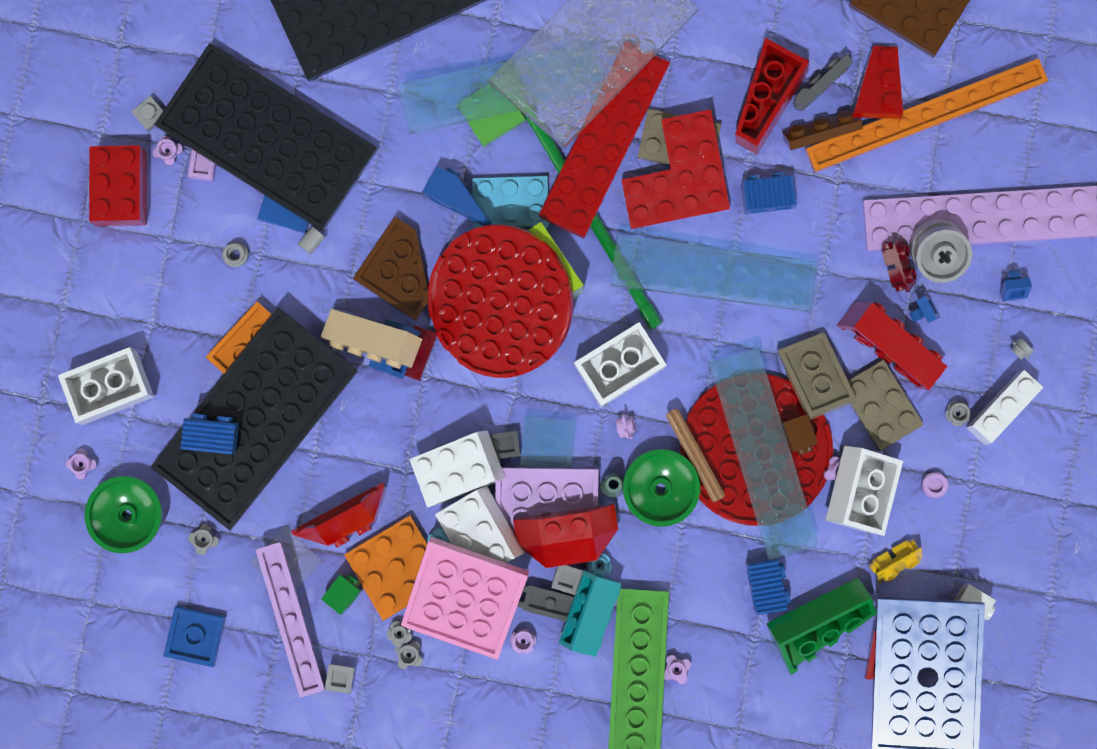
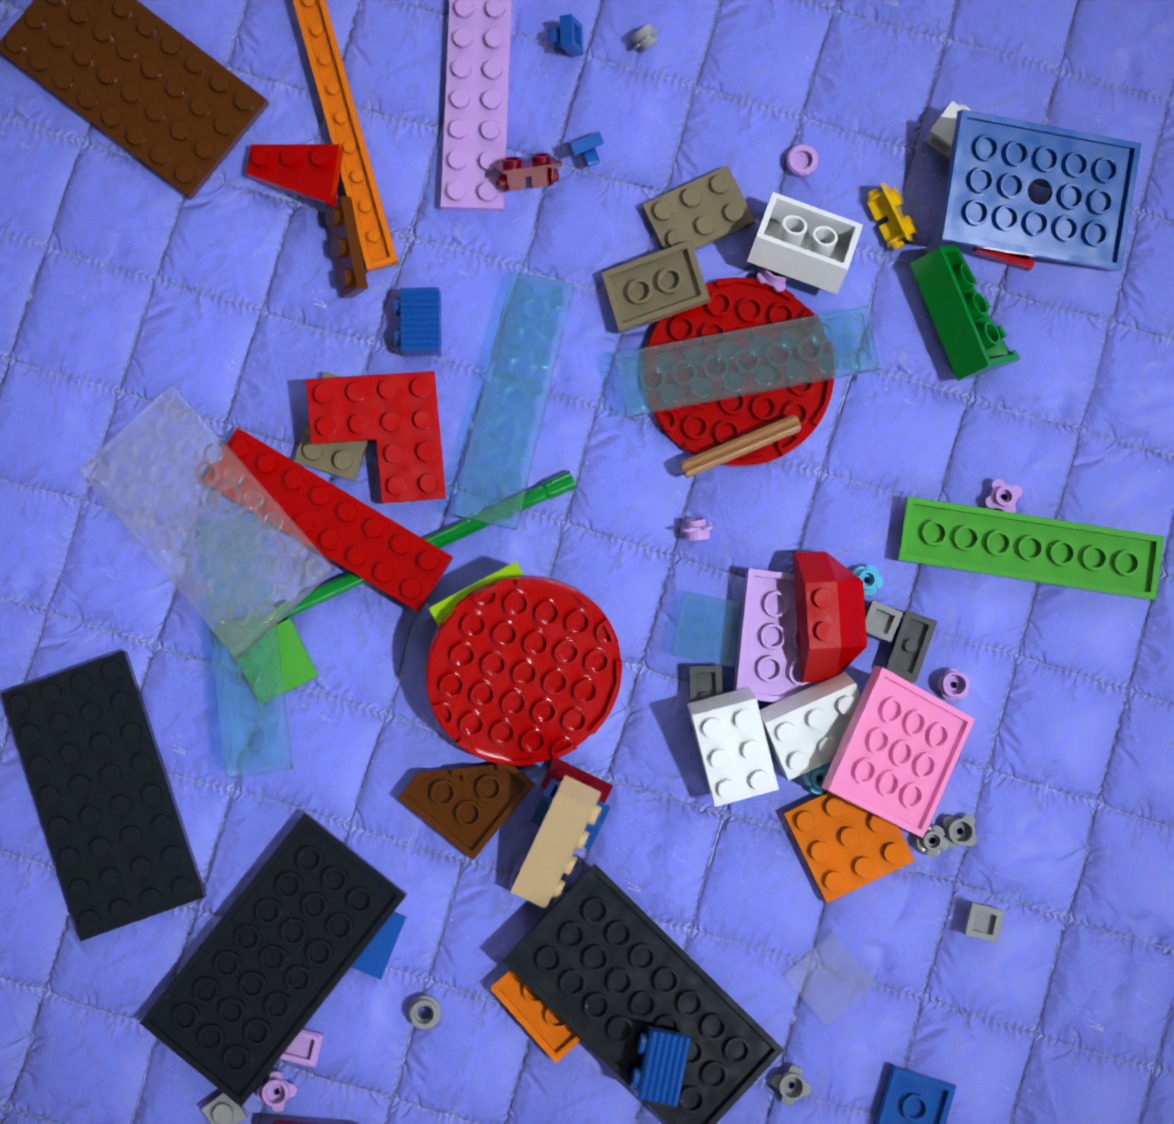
camera: 85 degrees left, 0 degrees up
lavender plate [255,541,325,698] -> none
red wedge [291,482,387,548] -> none
light grey hinge [297,227,325,255] -> none
green brick [321,574,363,615] -> none
blue slope [422,166,493,226] -> none
medium azure plate [472,176,549,229] -> none
teal brick [559,570,621,657] -> none
white brick [574,322,667,408] -> none
sand green cone [600,473,624,498] -> none
green dish [623,449,700,527] -> none
red wedge [735,38,809,155] -> none
blue brick [746,559,791,615] -> none
reddish brown brick [780,414,818,455] -> none
dark grey hinge [793,54,853,111] -> none
red wedge [836,302,948,390] -> none
light grey wheel [909,219,973,283] -> none
light grey plate [945,401,971,426] -> none
white brick [966,370,1043,445] -> none

